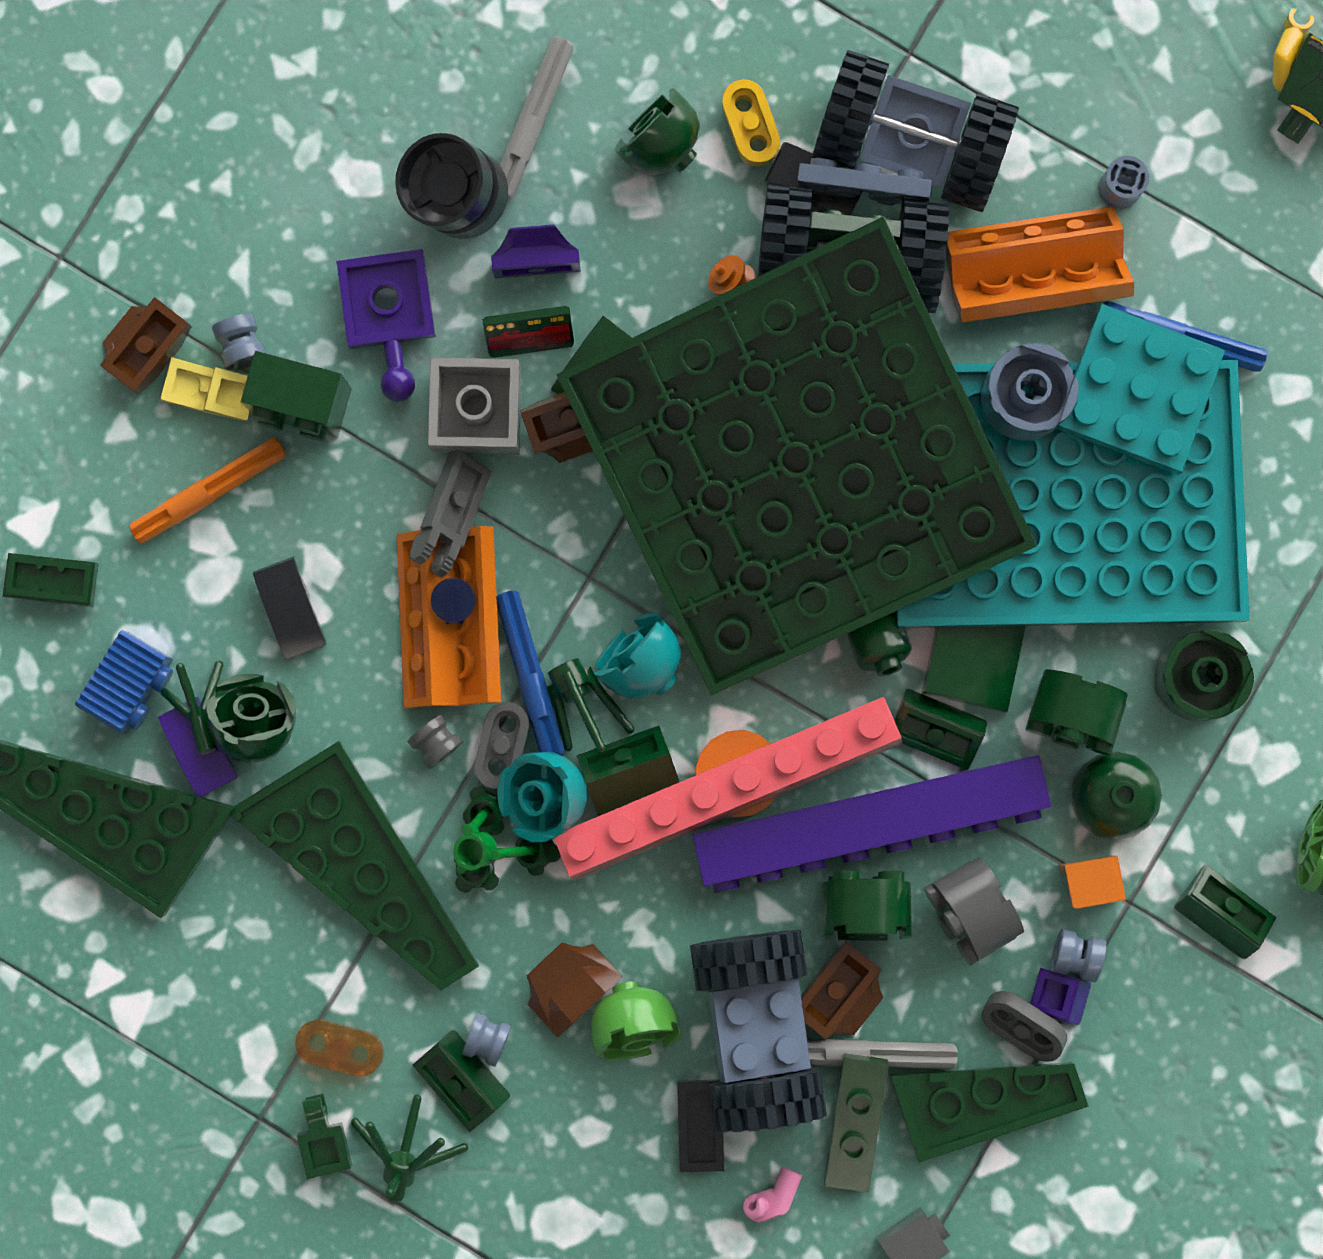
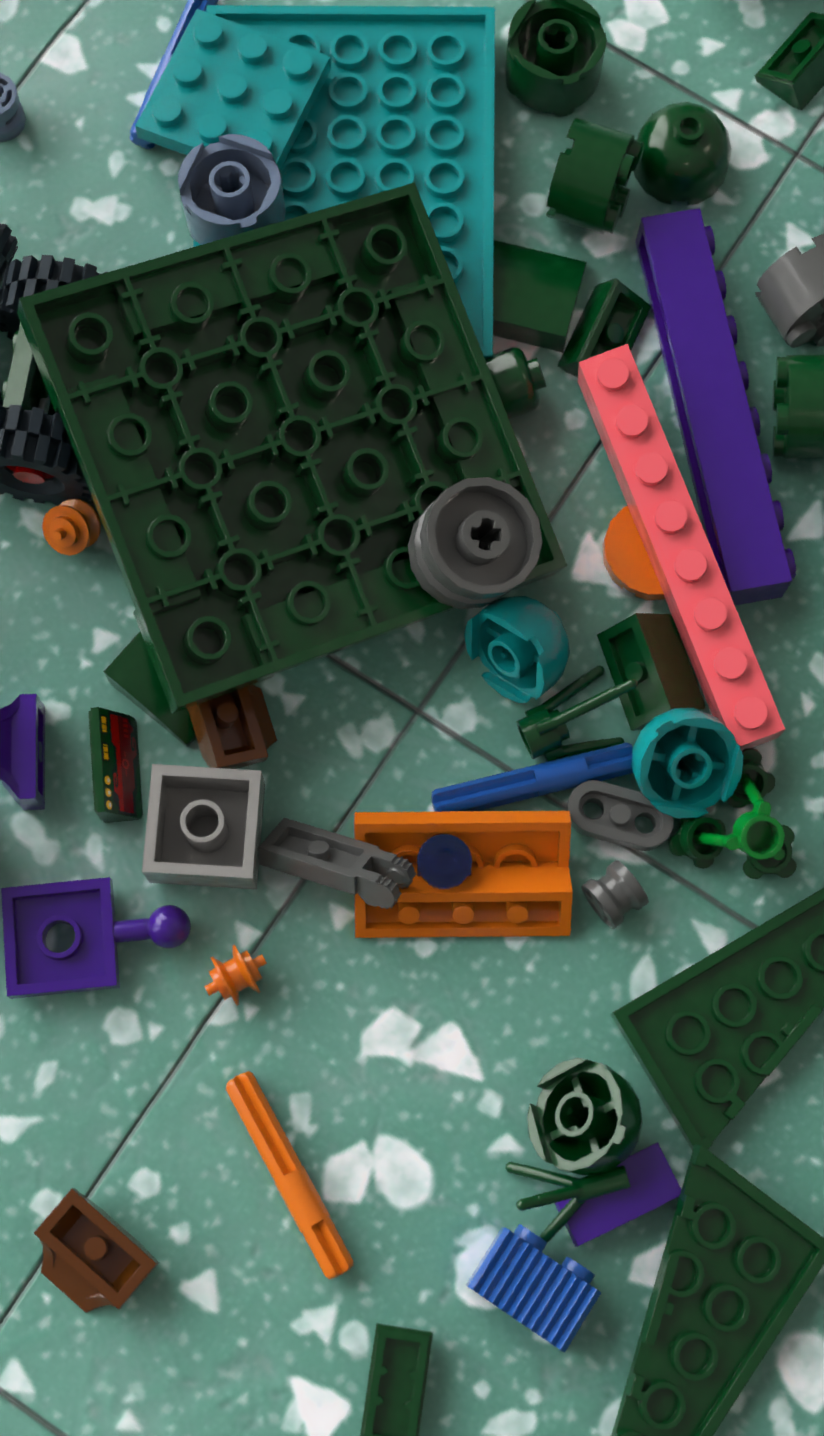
camera: 90 degrees left, 10 degrees down
light yellow slope [160,357,250,422] -> none
sand blue wheel [212,314,266,370] -> none
dark green brick [240,351,352,442] -> none
black slope [253,556,326,660] -> none
orange slope [946,206,1134,323] -> none
orange panel [1059,855,1126,909] -> none
none -> orange wheel [204,944,267,1005]
none -> dark grey wheel [408,477,542,609]

